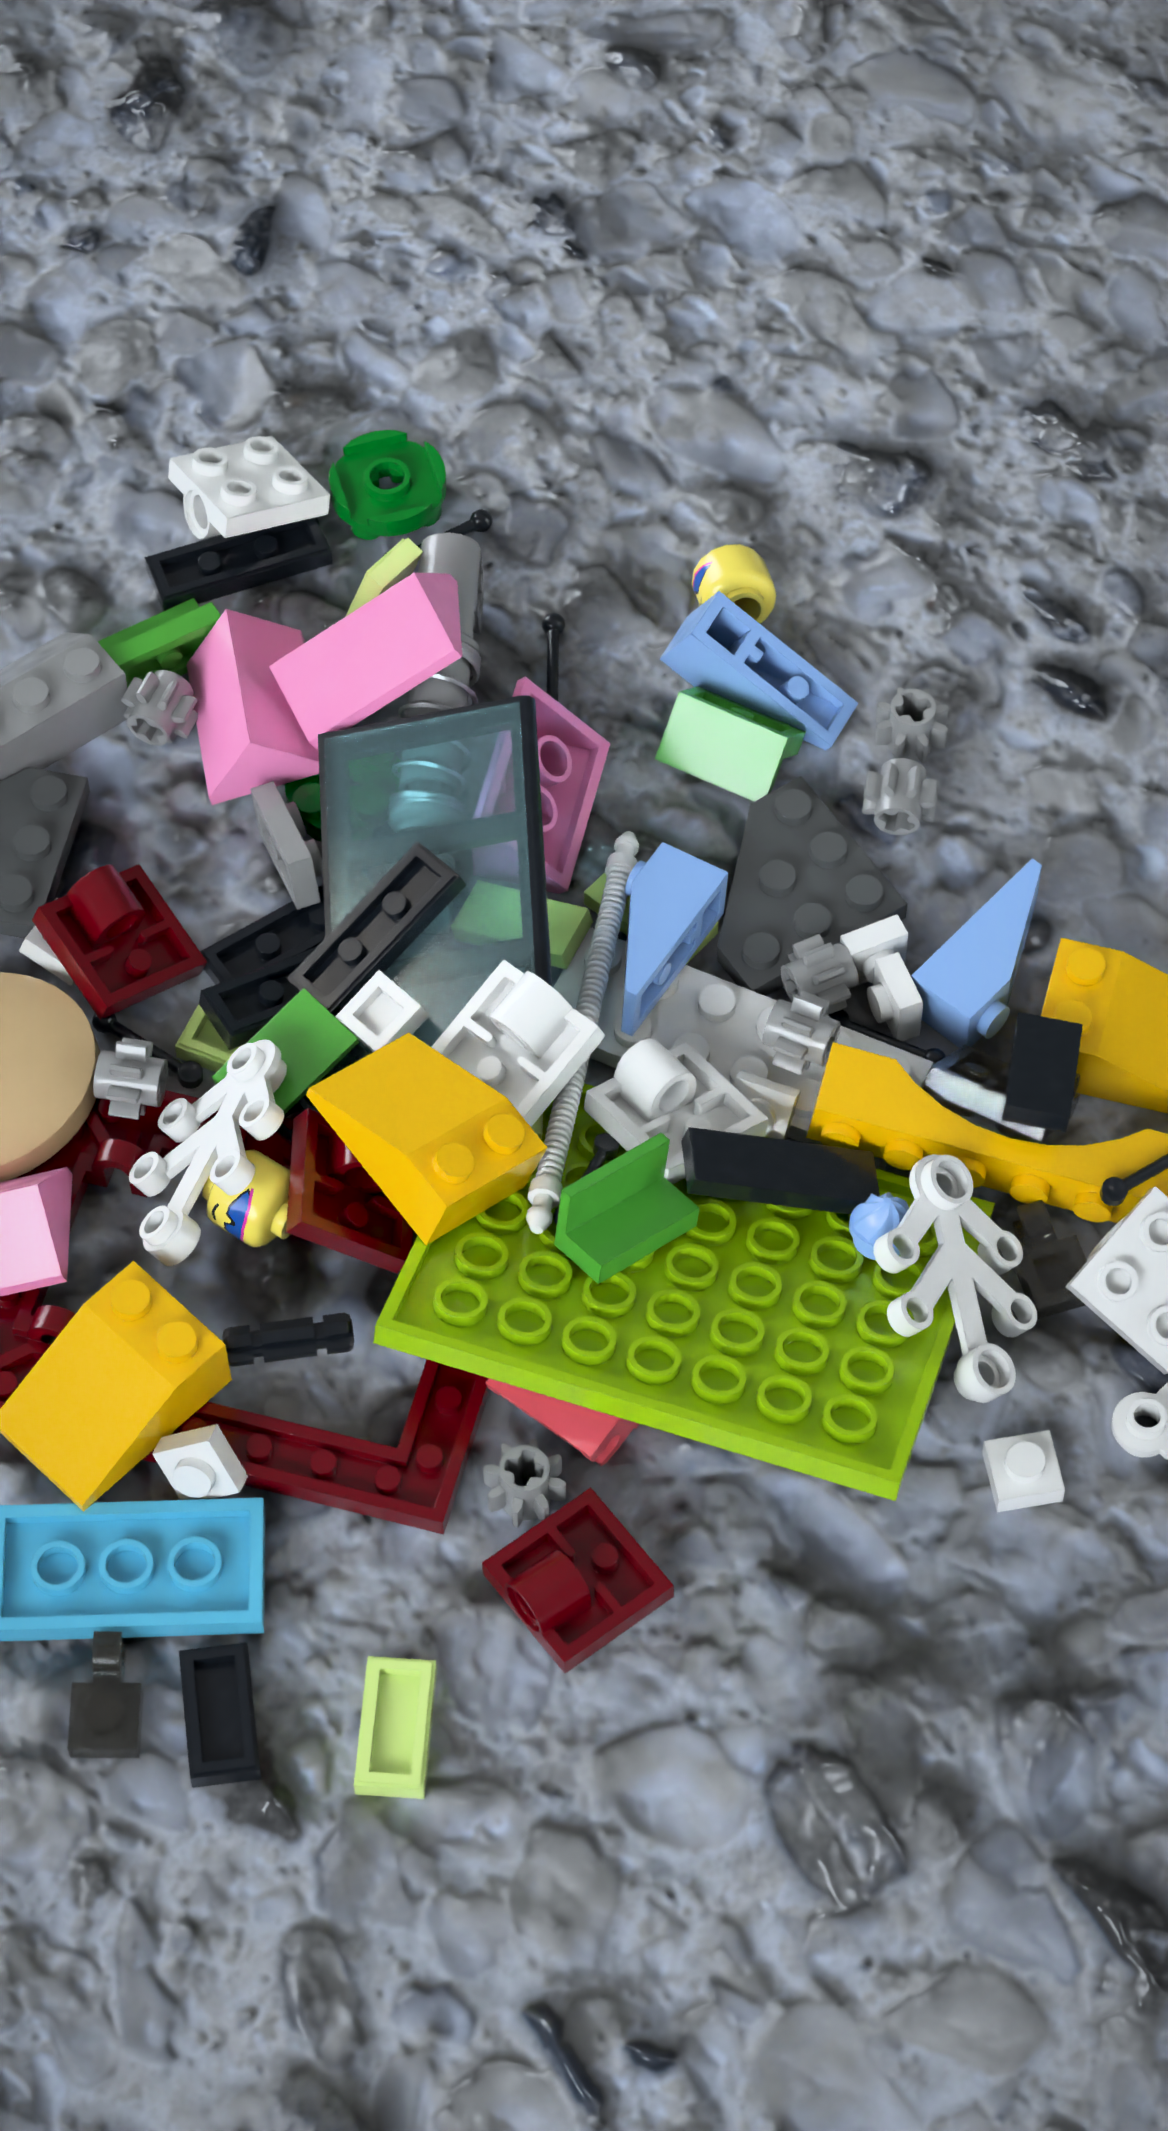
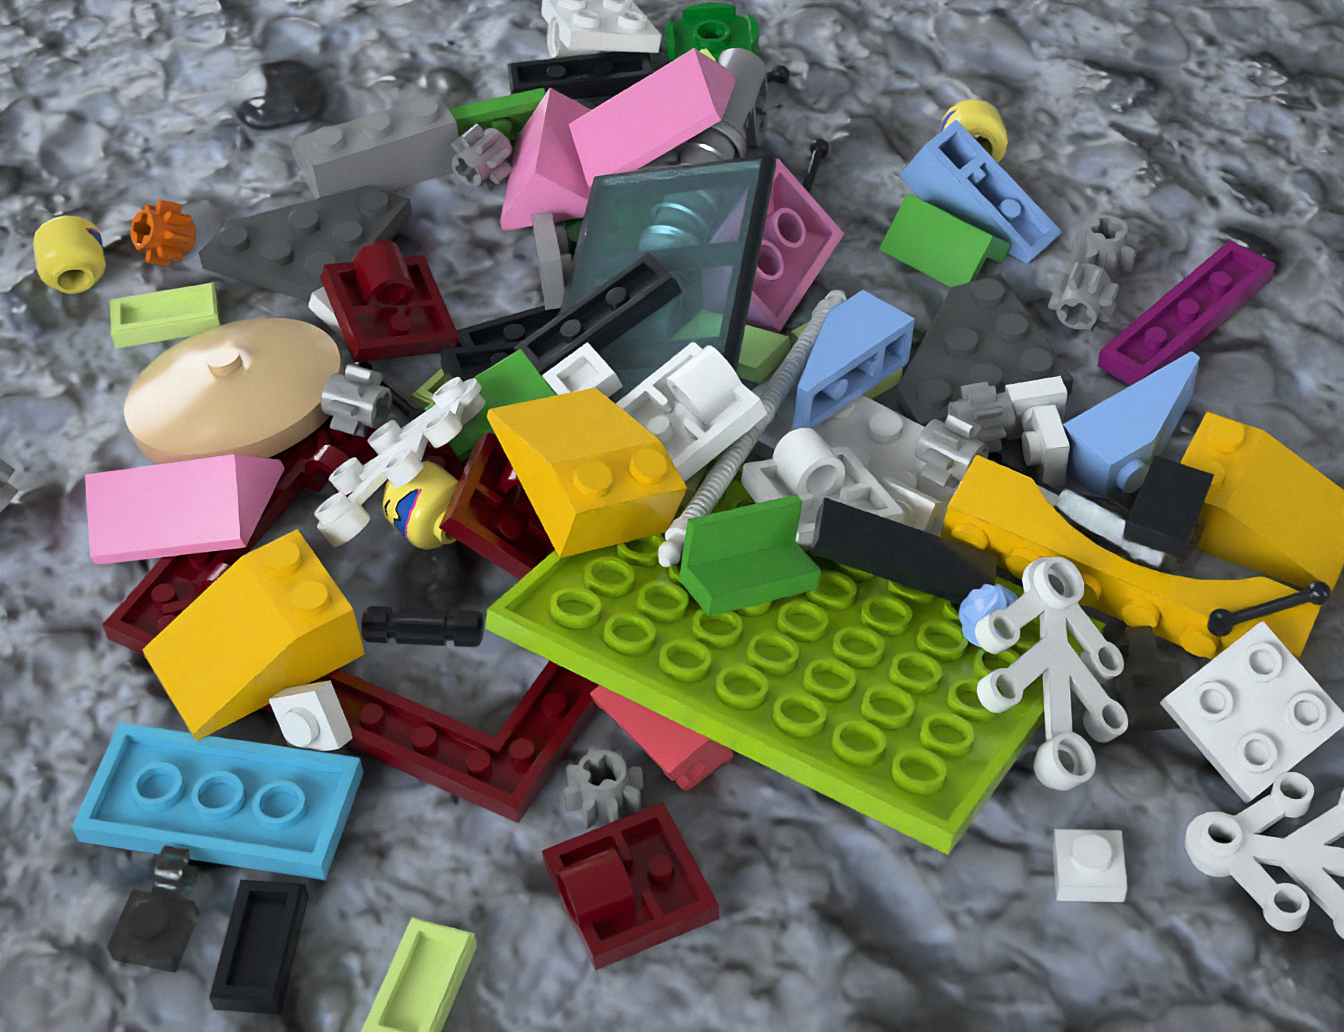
camera: 15 degrees right, 10 degrees down
none -> magenta plate [1098,240,1275,386]

